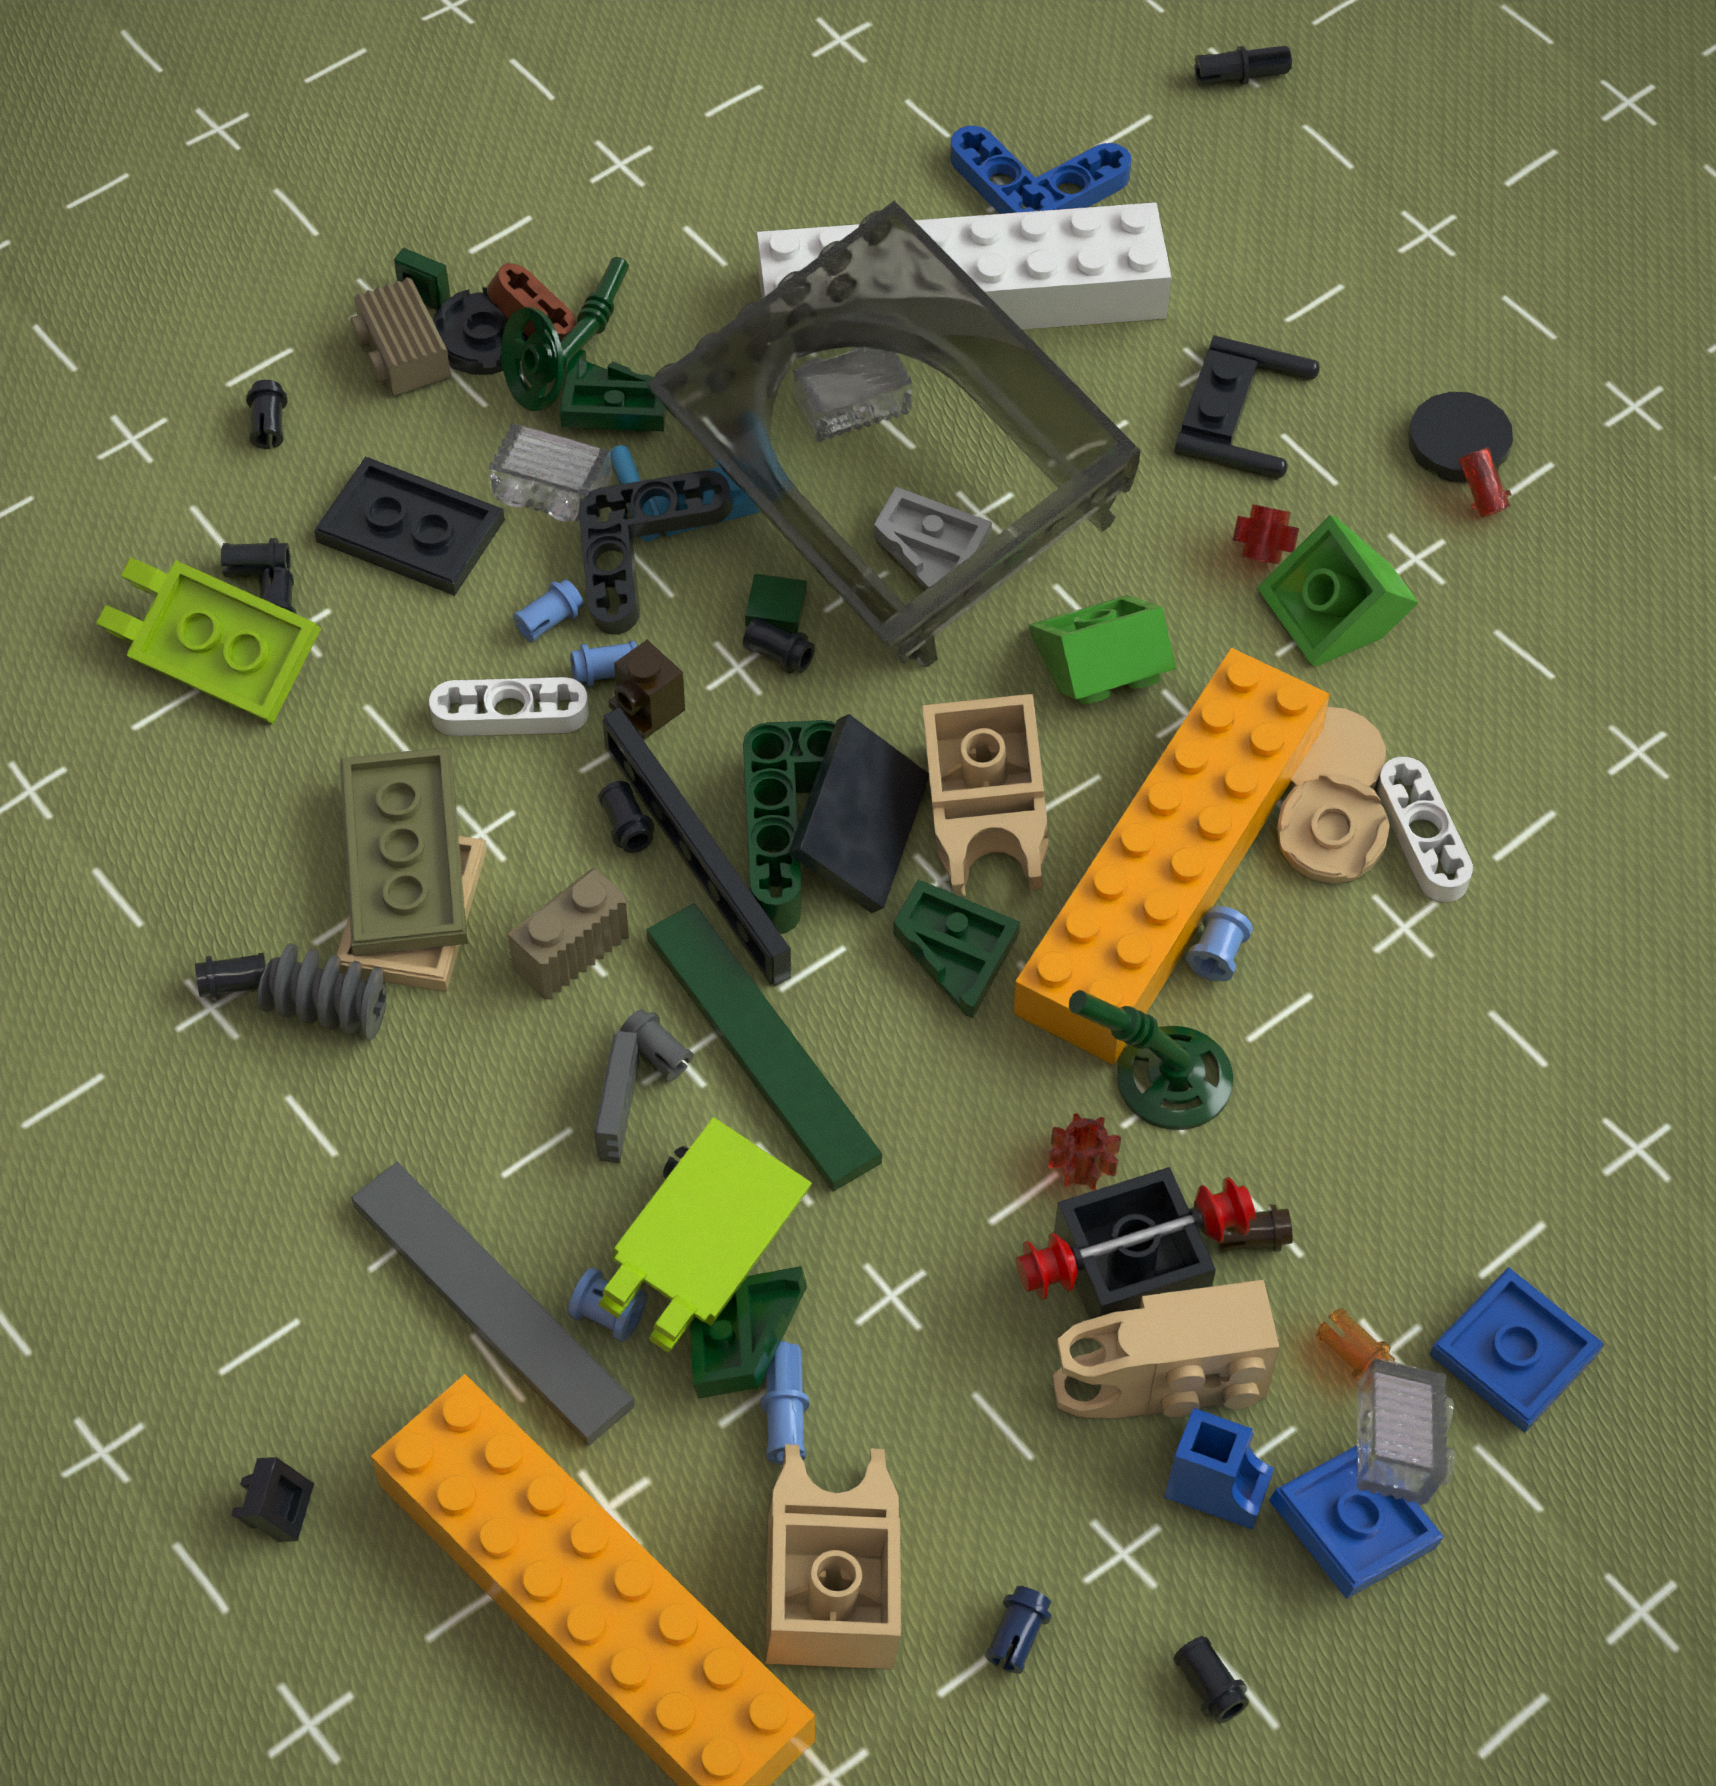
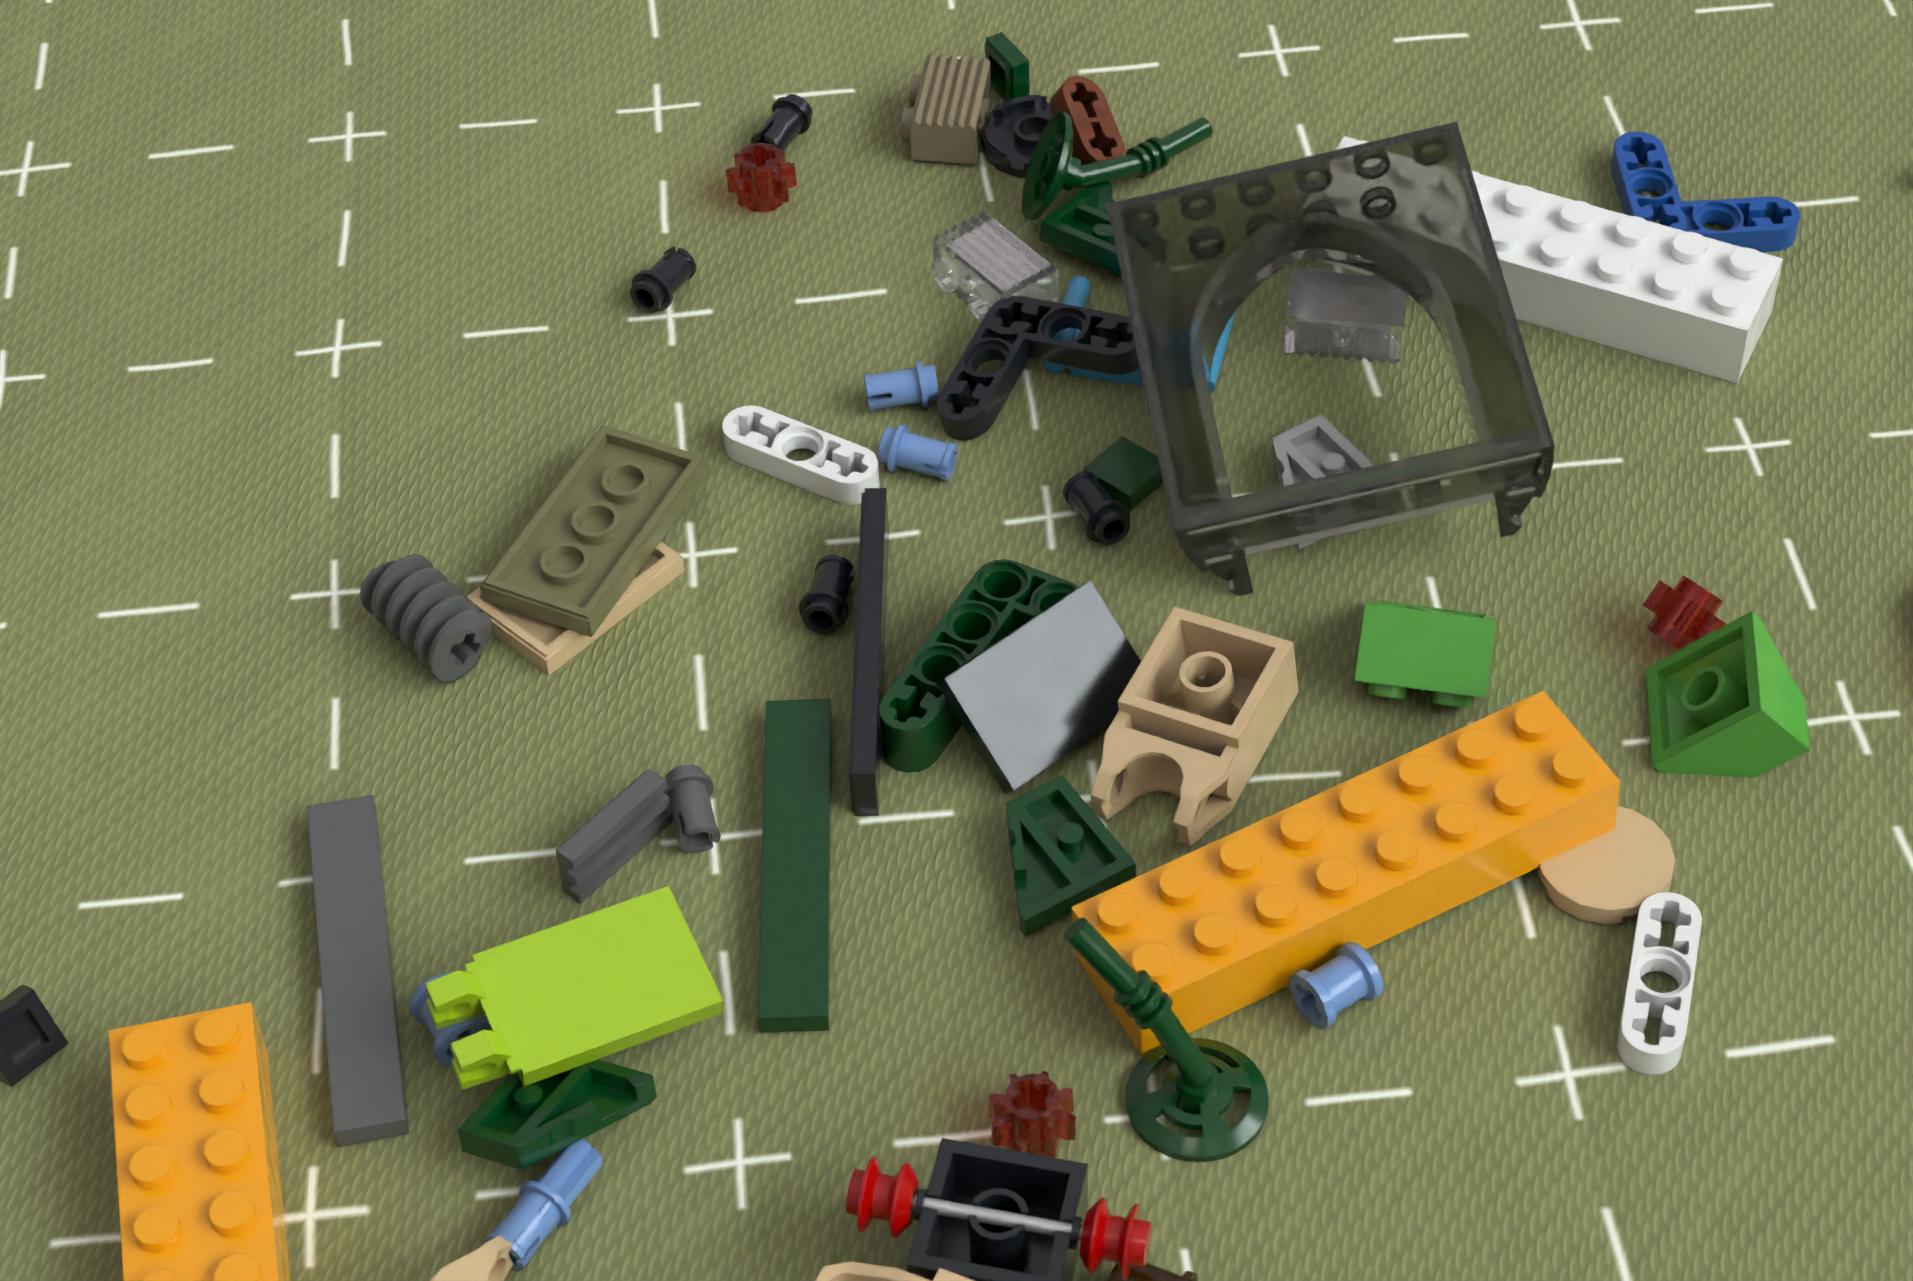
camera: 35 degrees right, 10 degrees down
lime tile [96,557,321,725] -> none
black pin [195,953,266,1001] -> none
black pin [221,538,291,580] -> none
black tile [314,456,505,596] -> none
dark tan brick [507,868,630,999] -> none
dark brown brick [609,639,685,740] -> none
black plate [1174,335,1320,478] -> none
tan tile [1276,773,1390,884] -> none
none -> clear red gear [726,143,797,213]

